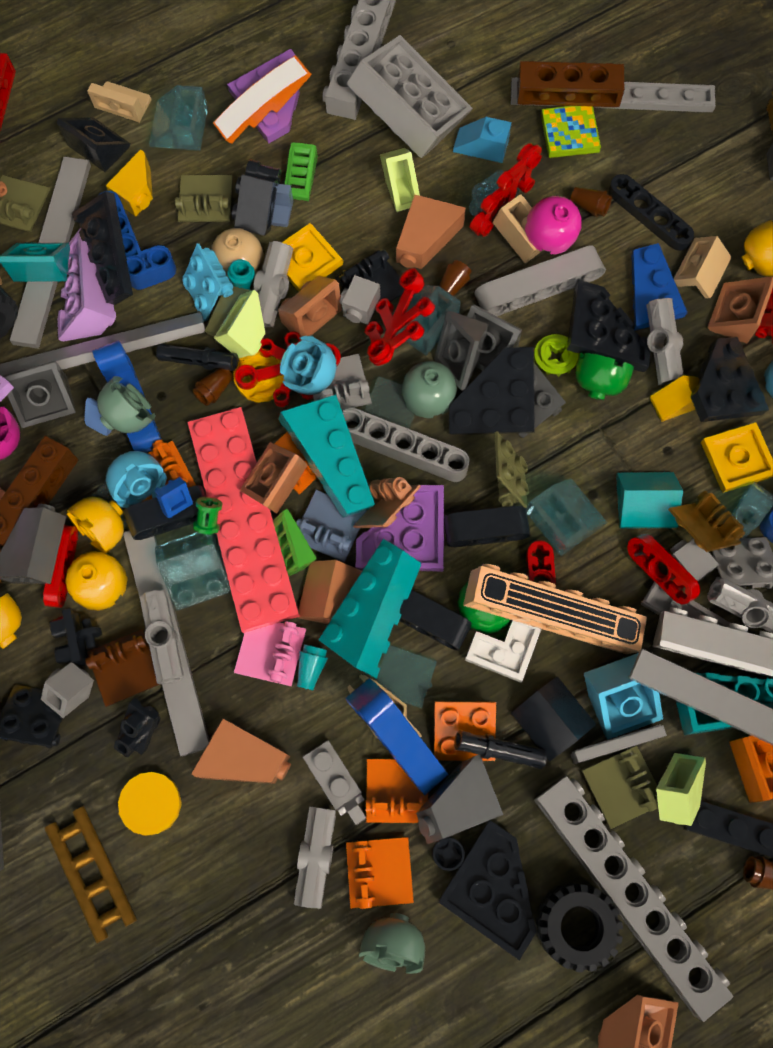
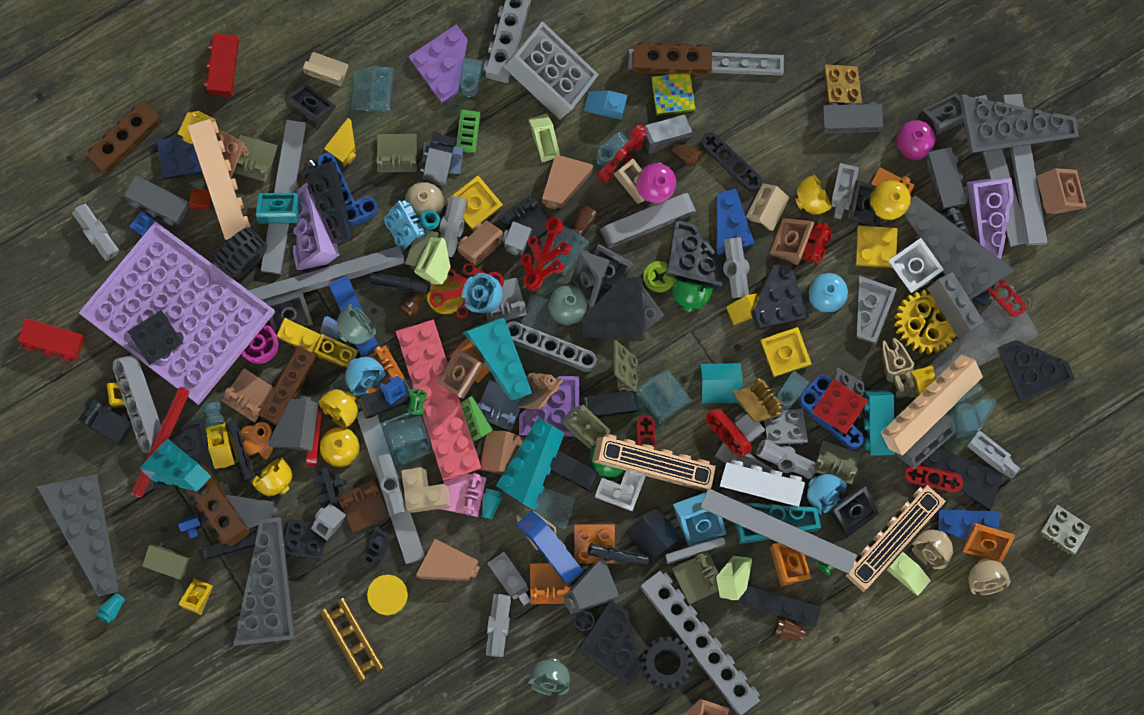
camera: 10 degrees left, 5 degrees up
white slope [213,55,312,144] -> none
orange hinge [346,837,414,909] -> none
none -> yellow slope [277,318,358,368]
none -> tan brick [402,467,451,513]
none -> clear light blue piece [460,57,484,97]
none -> olive hinge [562,405,611,449]
none -> slope [642,115,694,155]

